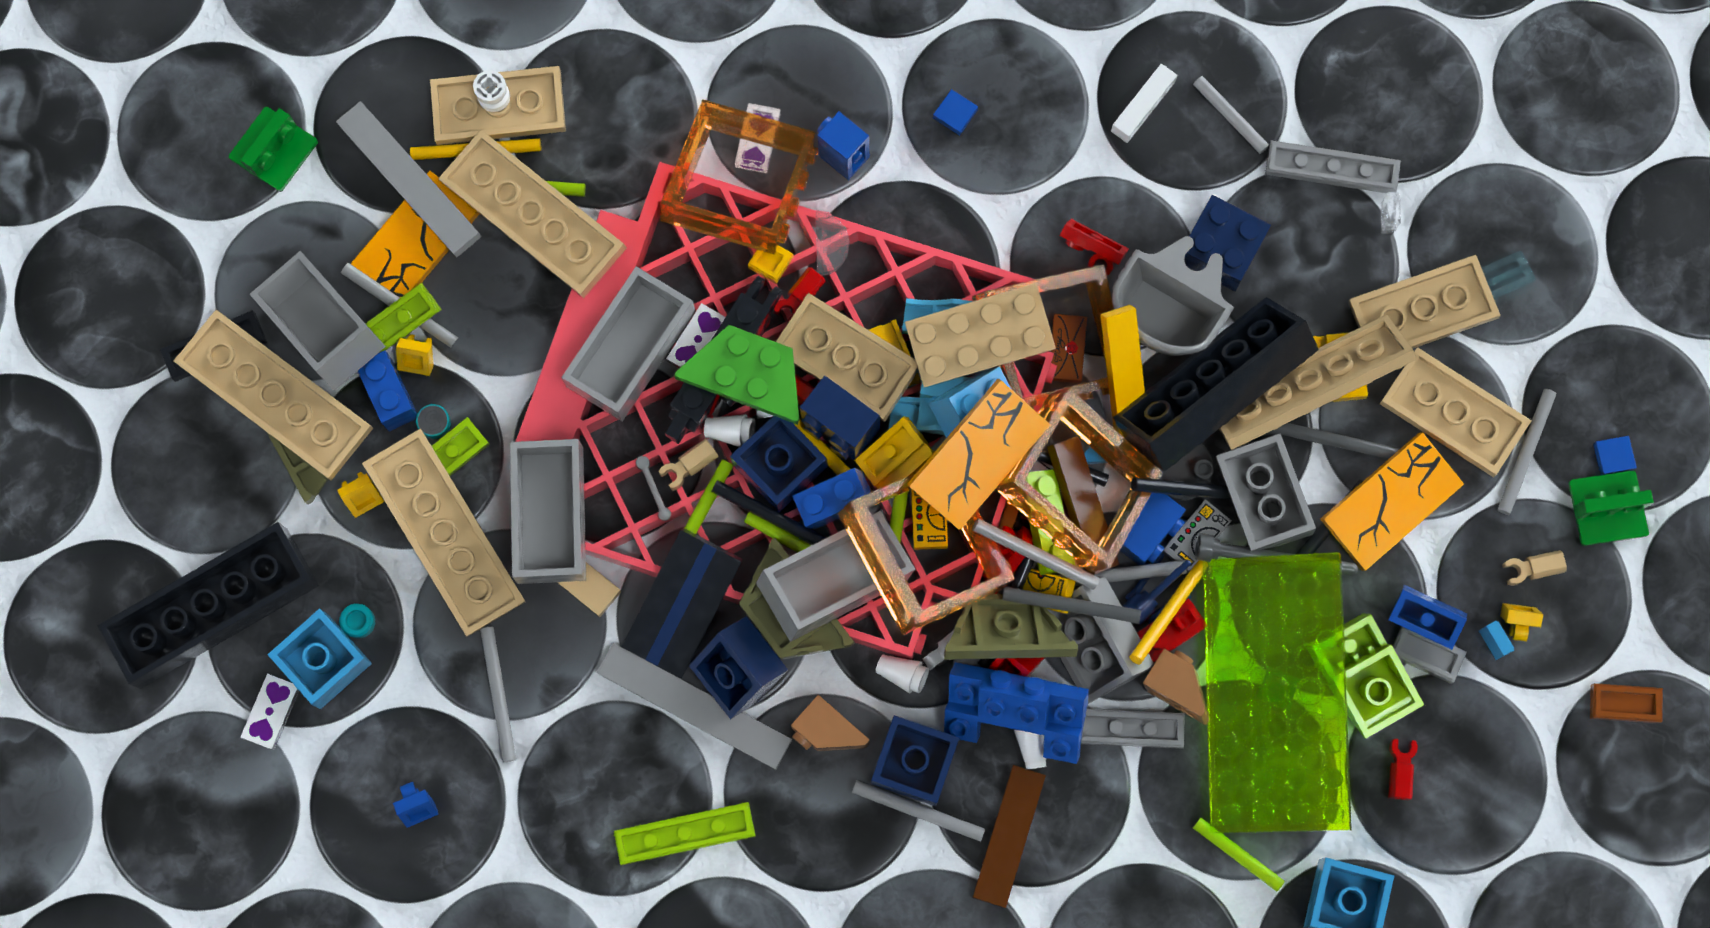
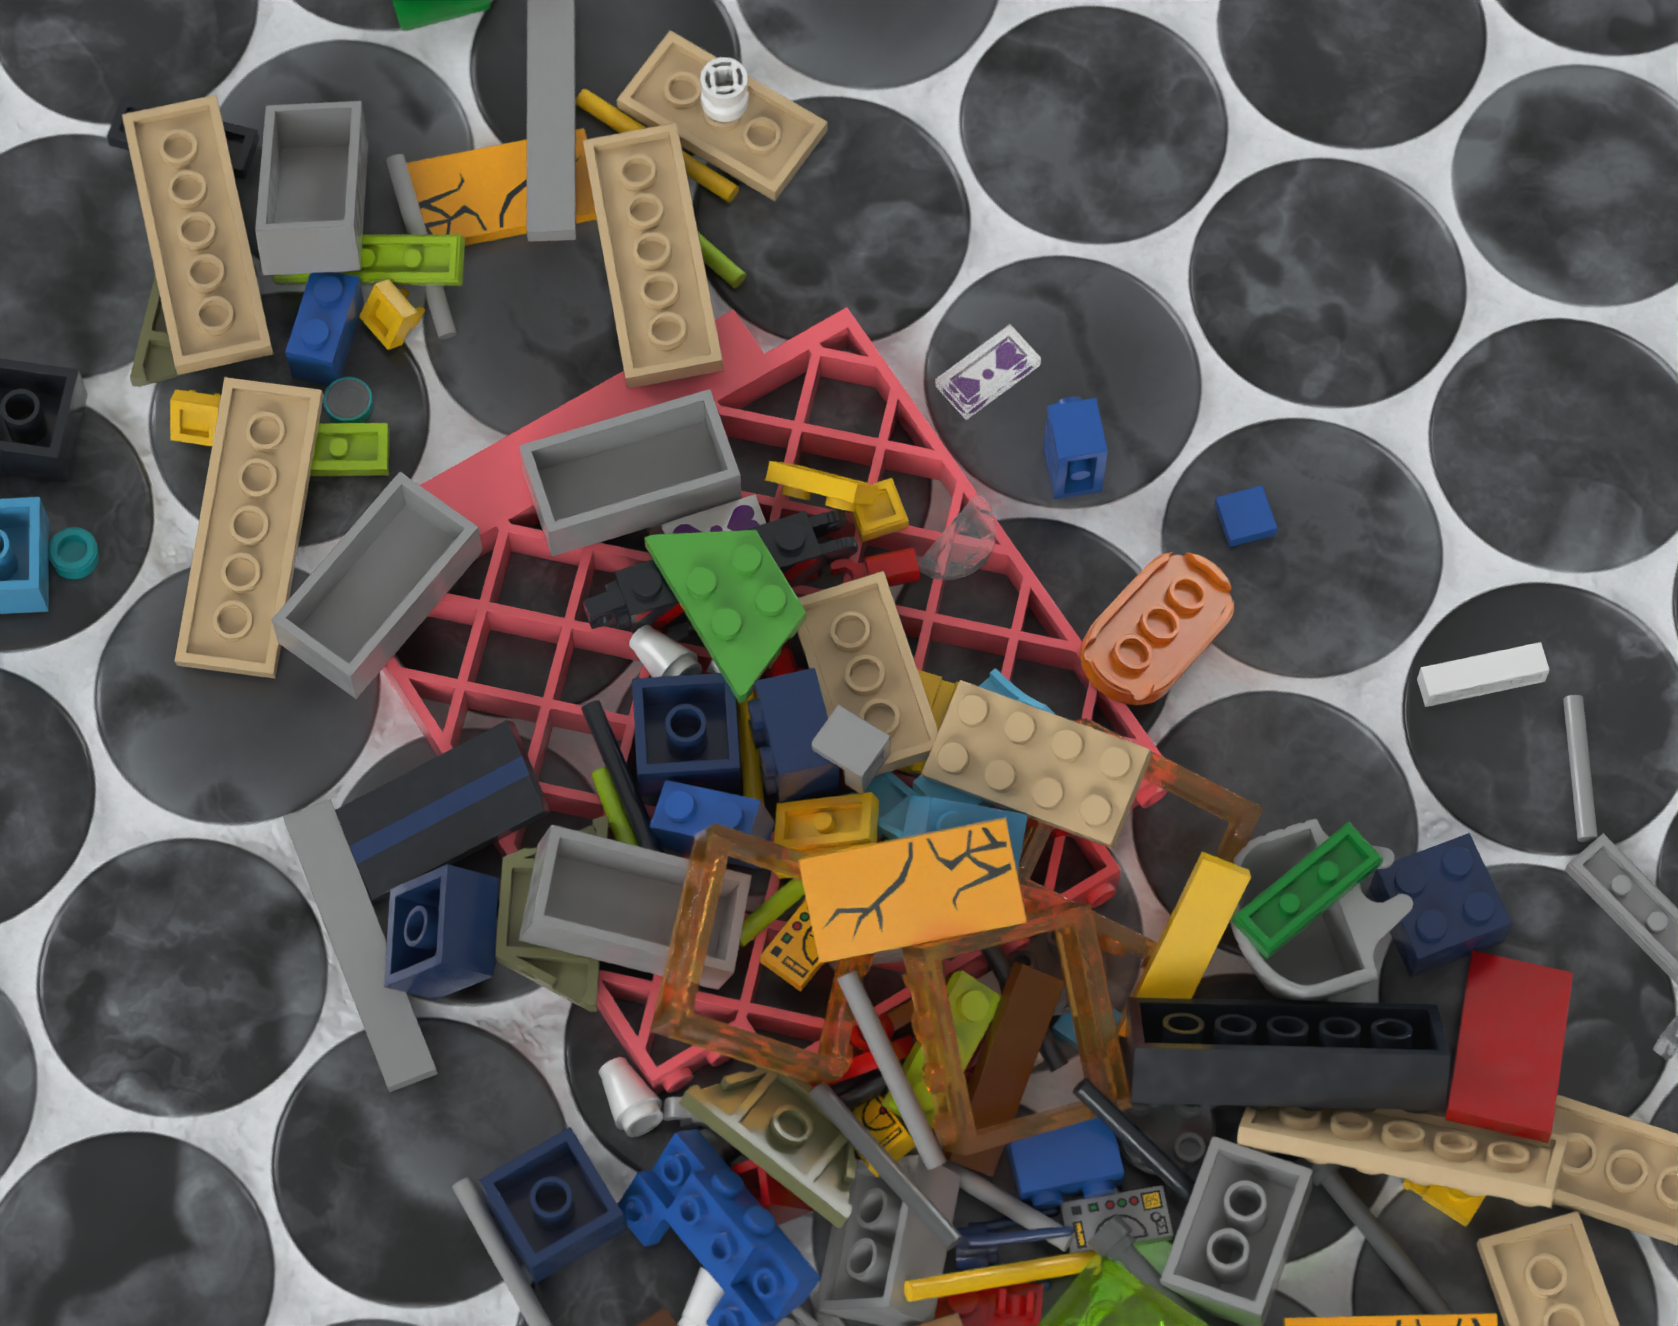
camera: 35 degrees right, 10 degrees down
light grey bar [480,627,516,762] -> none
tan tile [557,562,622,617] -> none
lime tile [614,802,756,866] -> none
light grey hinge [636,456,671,521] -> none
tan bar [658,438,719,491] -> none
clear orange window [660,100,819,255] -> none
lime bar [684,460,733,534] -> none
medium nougat slope [791,695,870,751] -> none
dark orange tile [1050,314,1087,384] -> none
red plate [1059,219,1129,276] -> none
none -> yellow plate [765,461,878,512]
none -> light grey panel [812,704,891,794]
none -> orange tile [1080,552,1234,705]
none -> green tile [1232,821,1384,960]
none -> red tile [1445,950,1573,1143]

